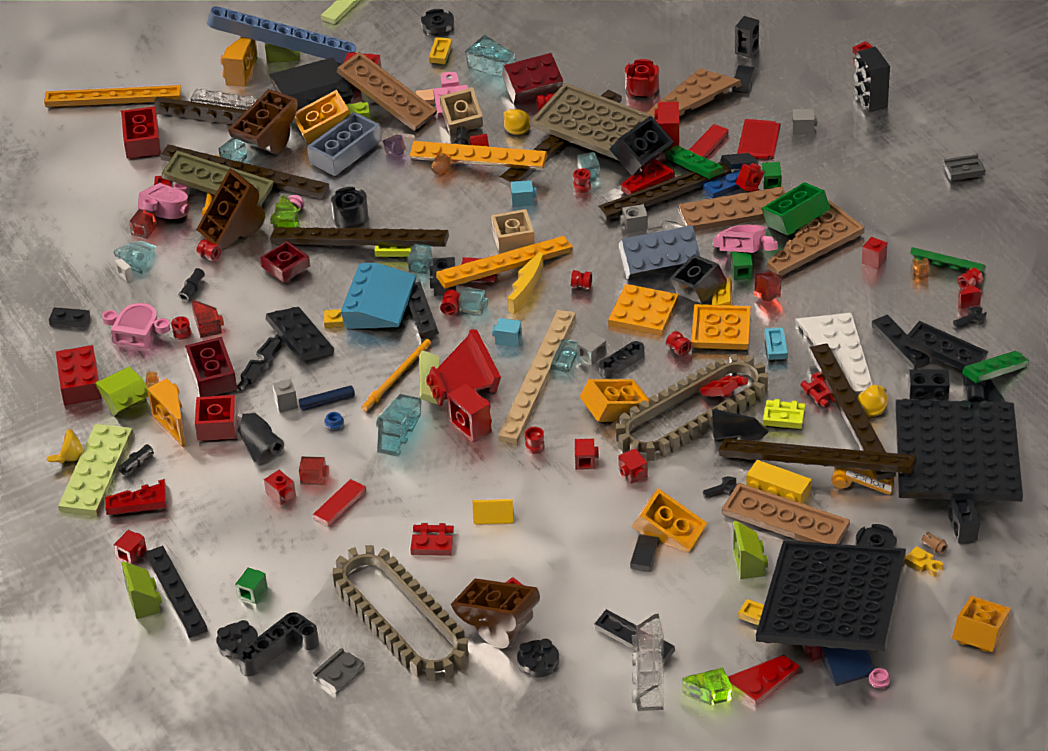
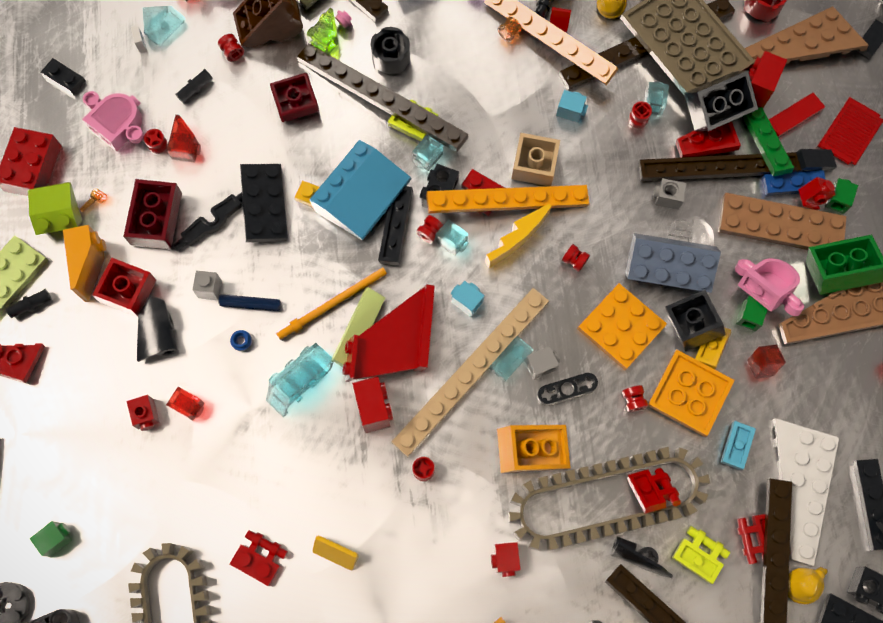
camera: 20 degrees right, 30 degrees up
red tile [313,479,367,527] -> none
red brick [575,438,599,470] -> none

